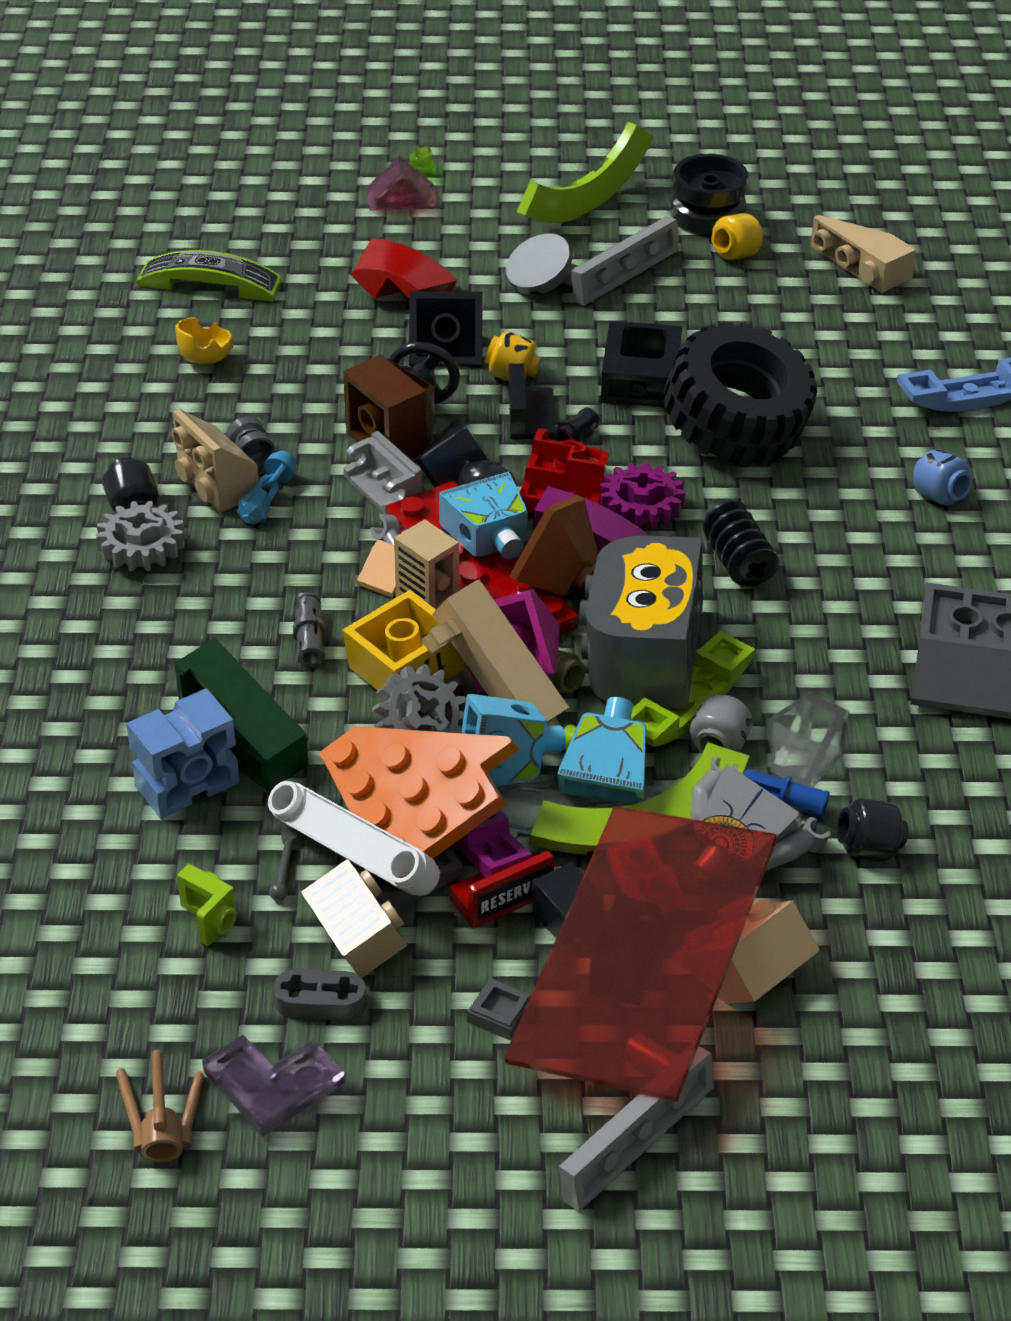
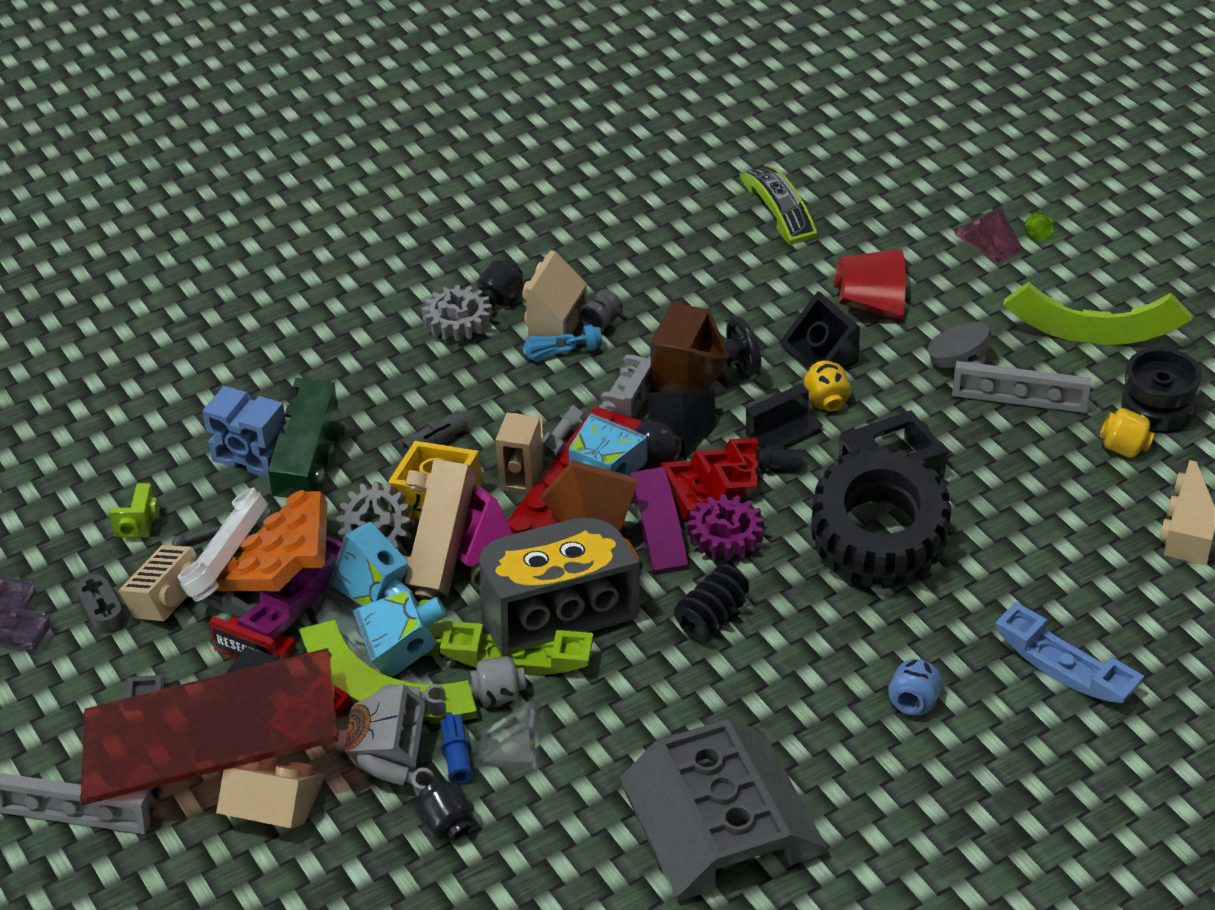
camera: 60 degrees right, 0 degrees up
yellow hair [175,317,233,365] -> none

